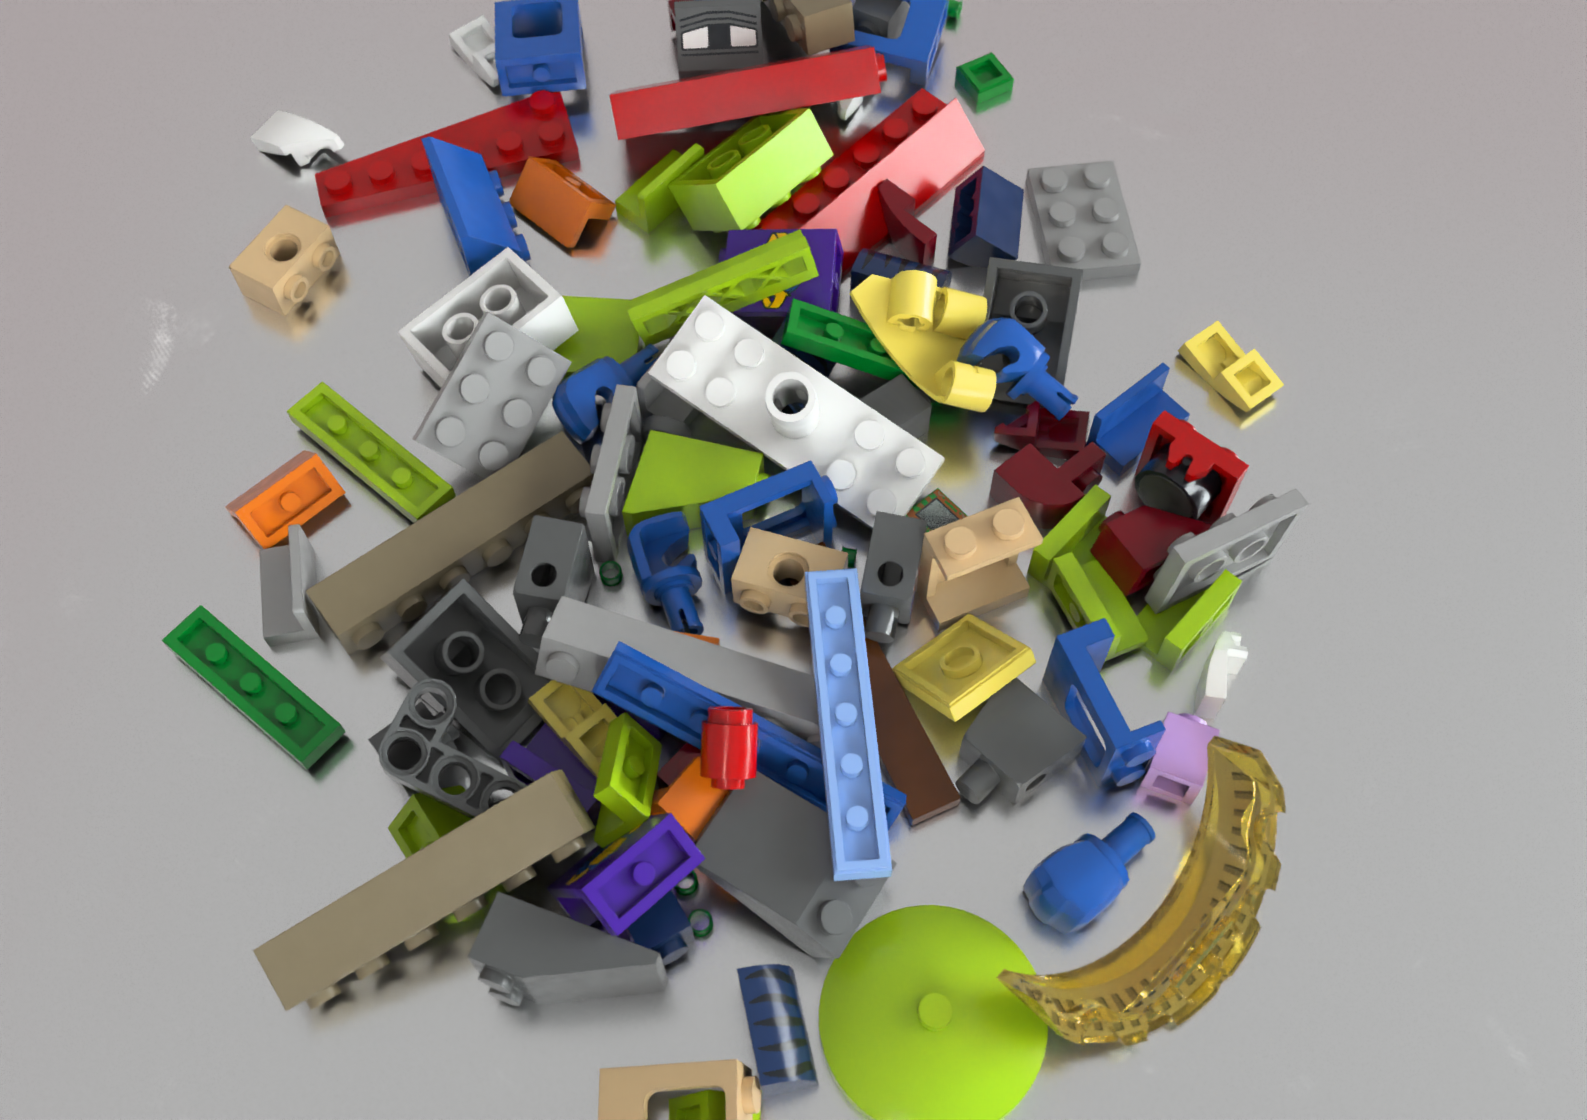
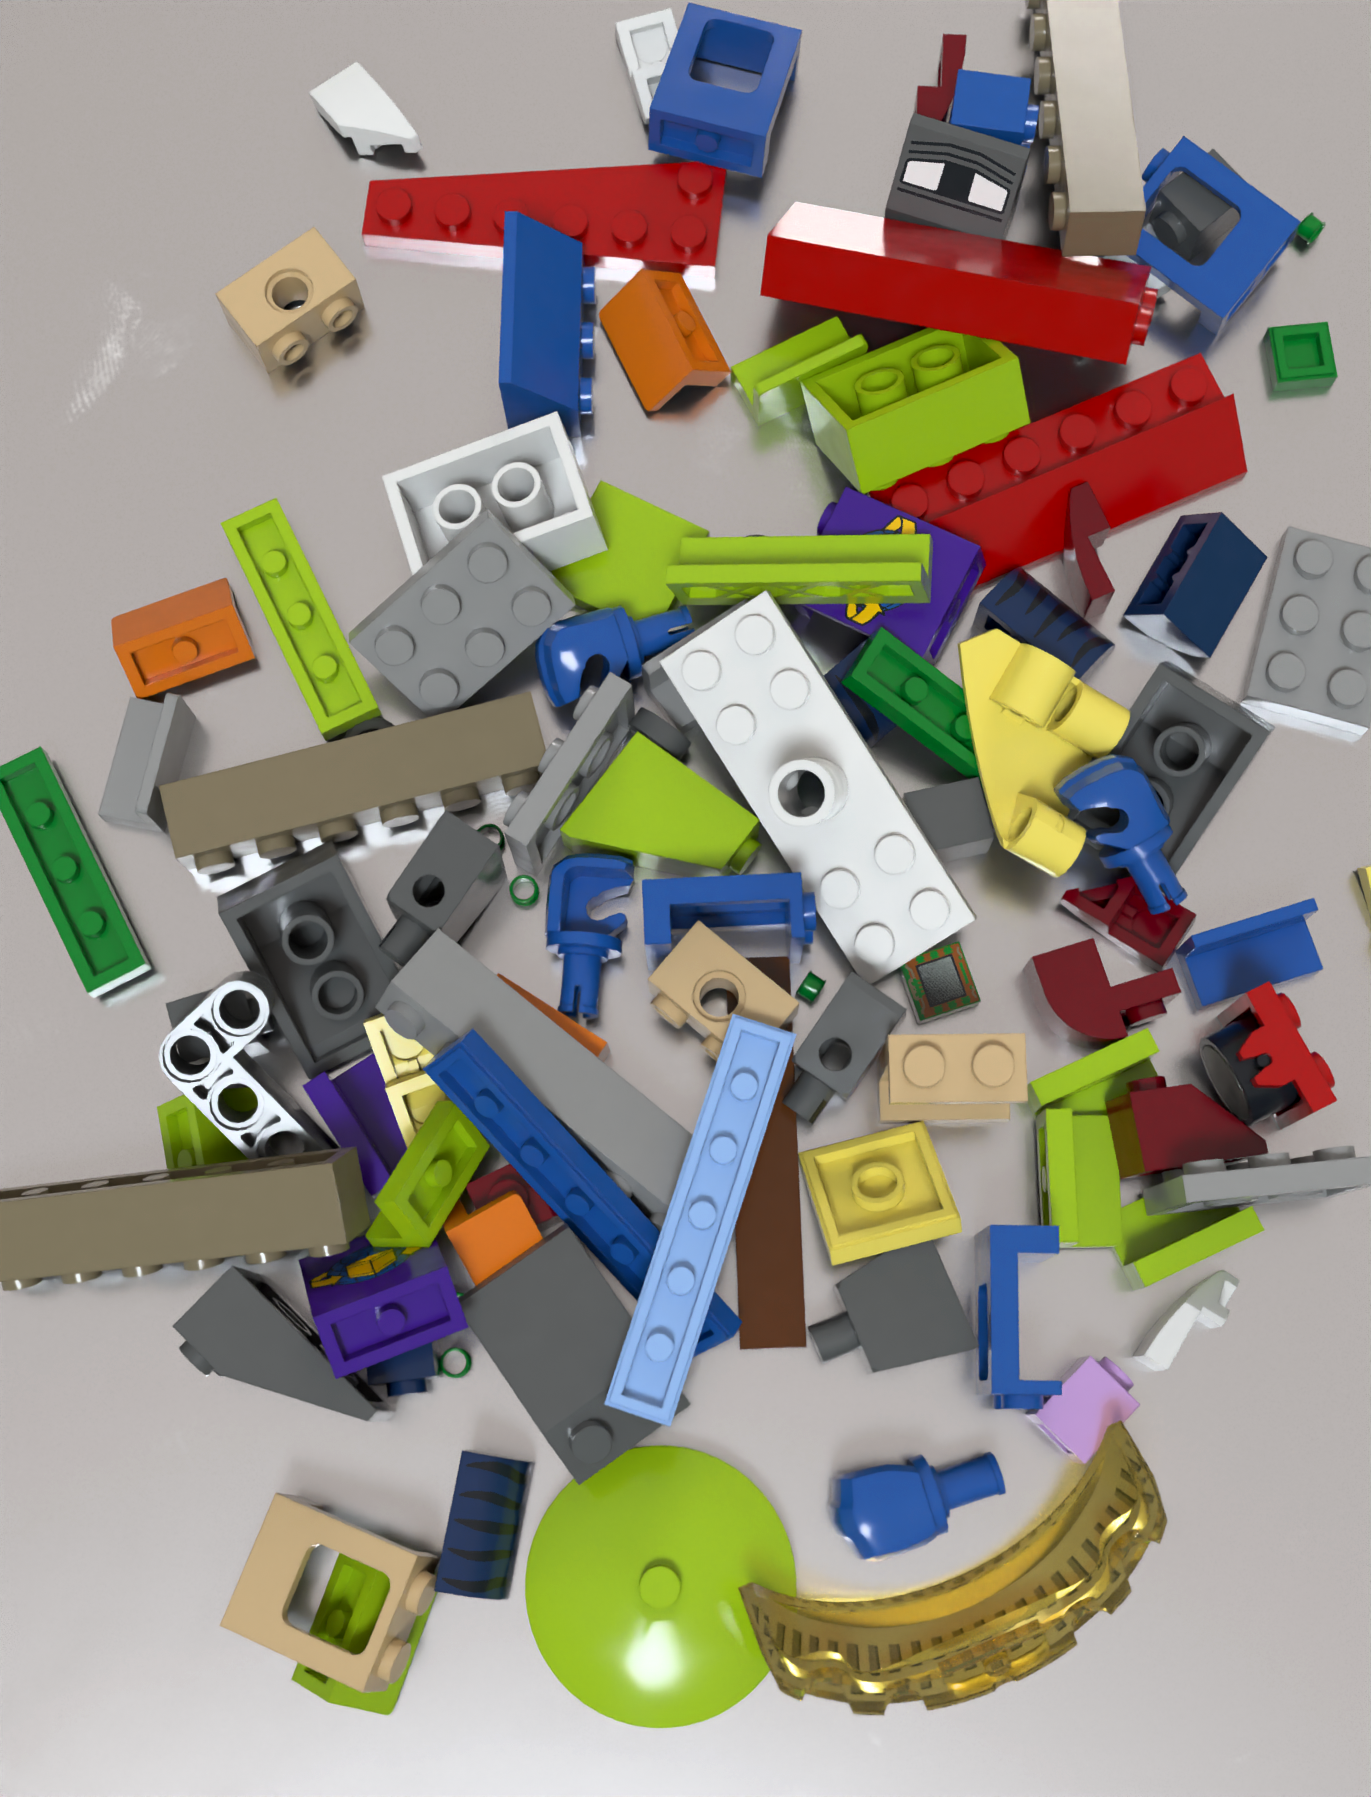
camera: 25 degrees right, 15 degrees up
red brick [700,706,758,790] -> none

